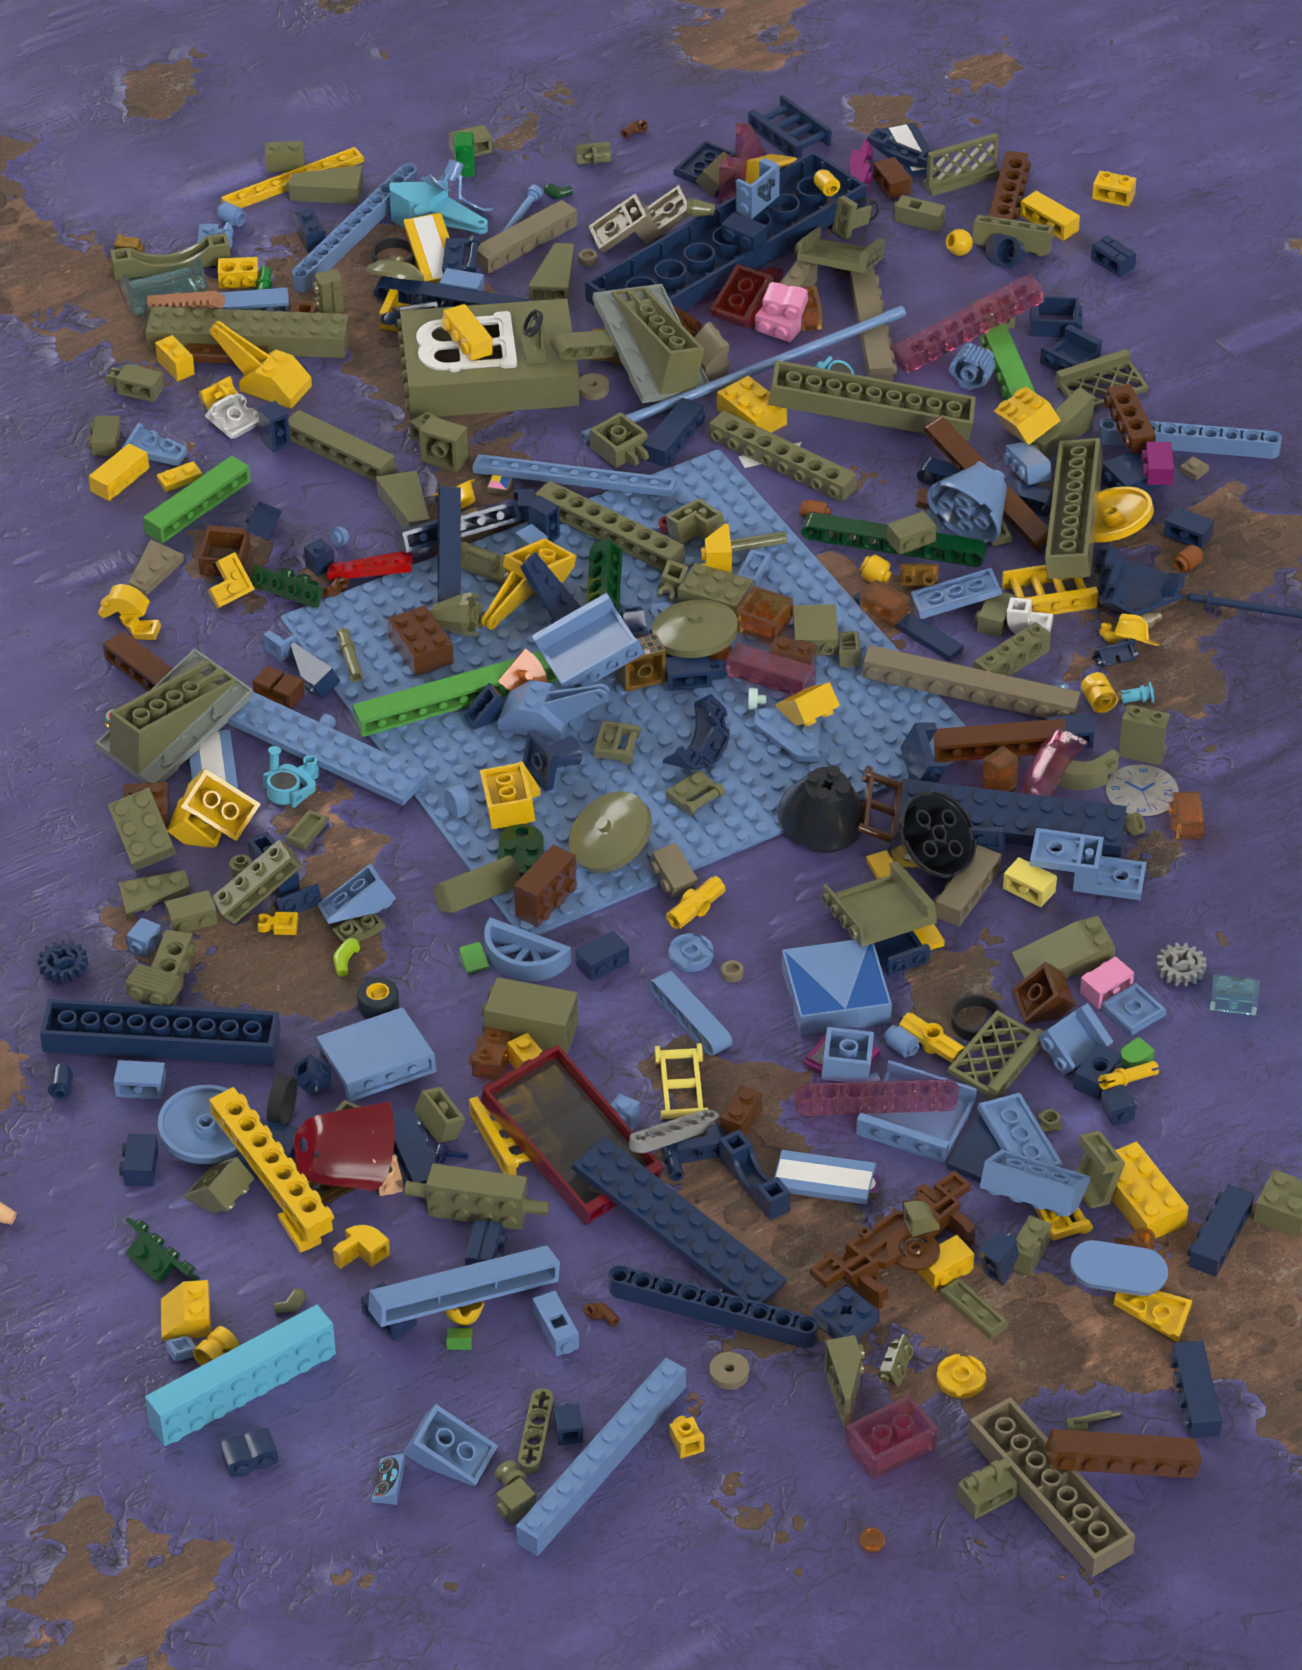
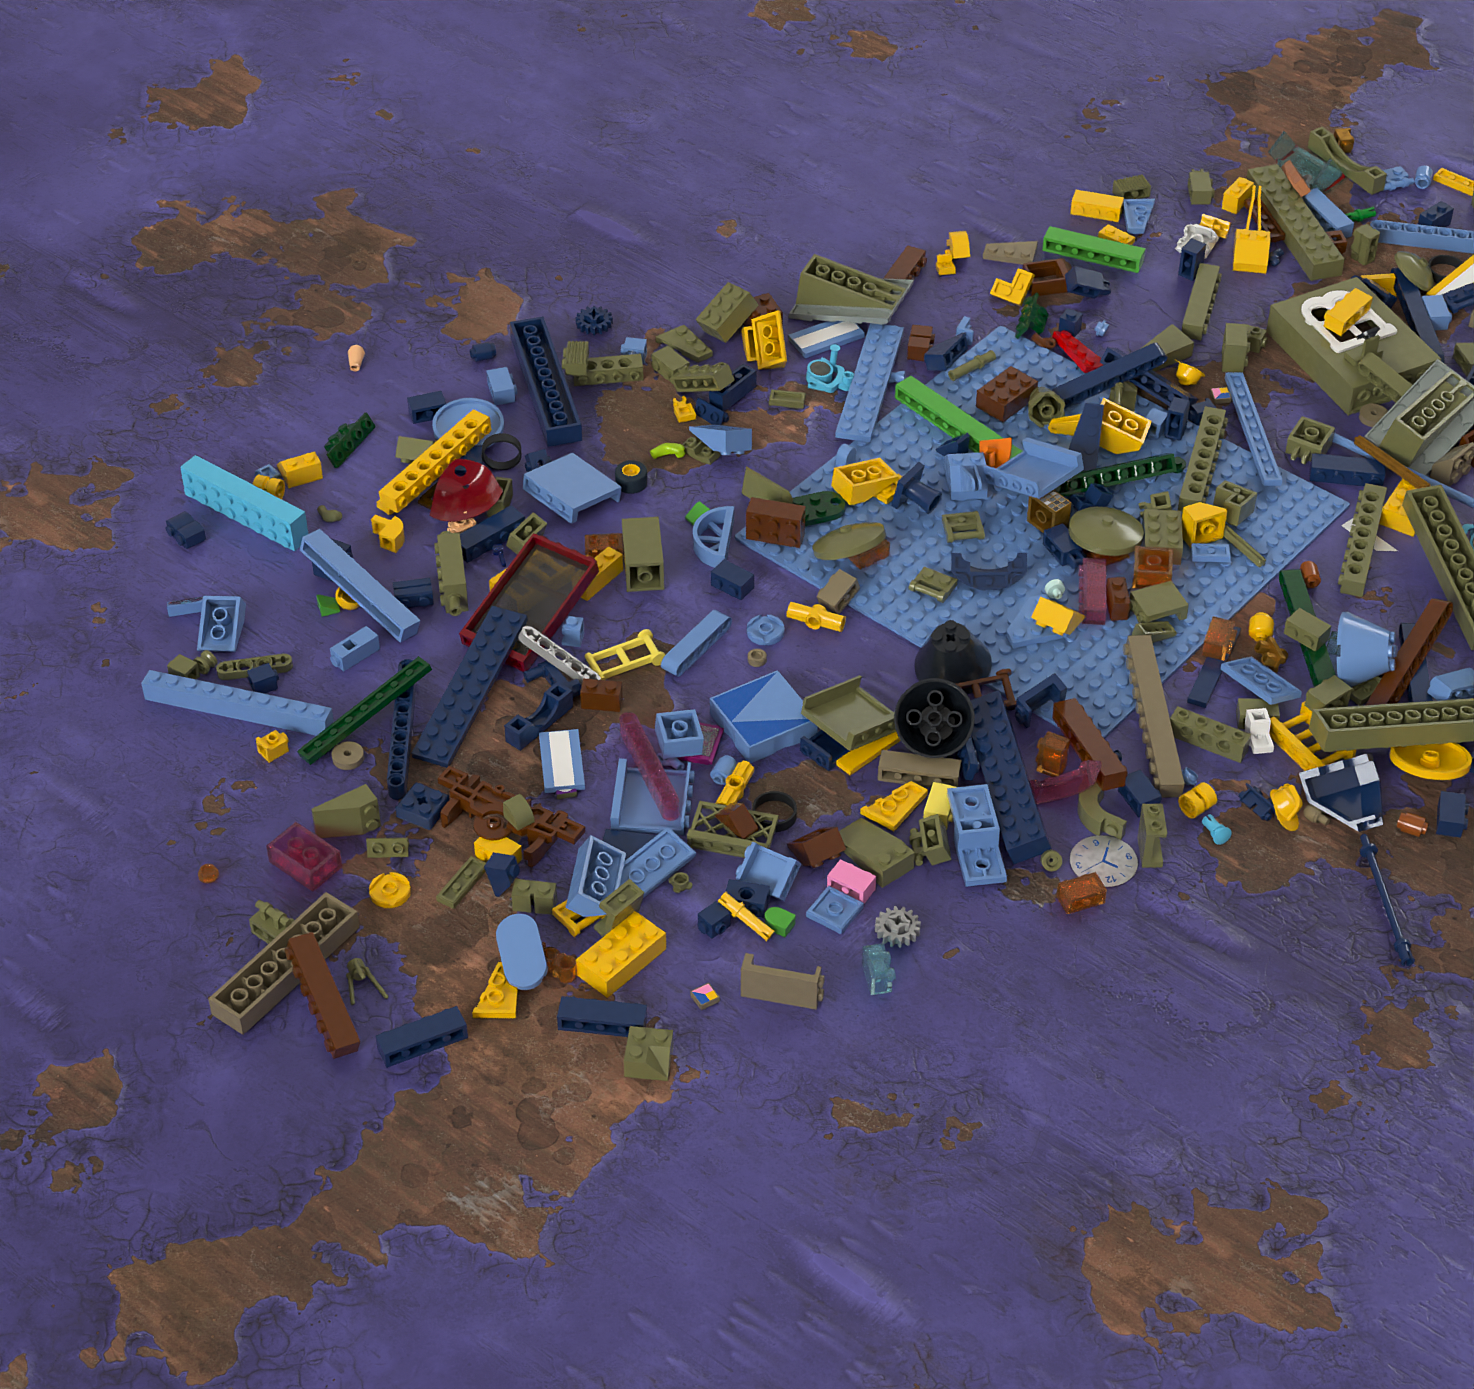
camera: 70 degrees right, 0 degrees up
yellow brick [218,257,259,289] -> none
reddish brown arm [583,1303,620,1327] -> none
none -> dark green plate [297,656,432,765]
none -> tile [690,983,720,1010]
none -> reddish brown slope [715,803,758,839]
none -> dark tan panel [741,953,825,1010]
none -> yellow wing [860,781,928,831]
none -> olive brick [909,814,951,866]
none -> olive brick [1304,675,1352,711]
none -> pearl gold axle [1354,435,1430,489]

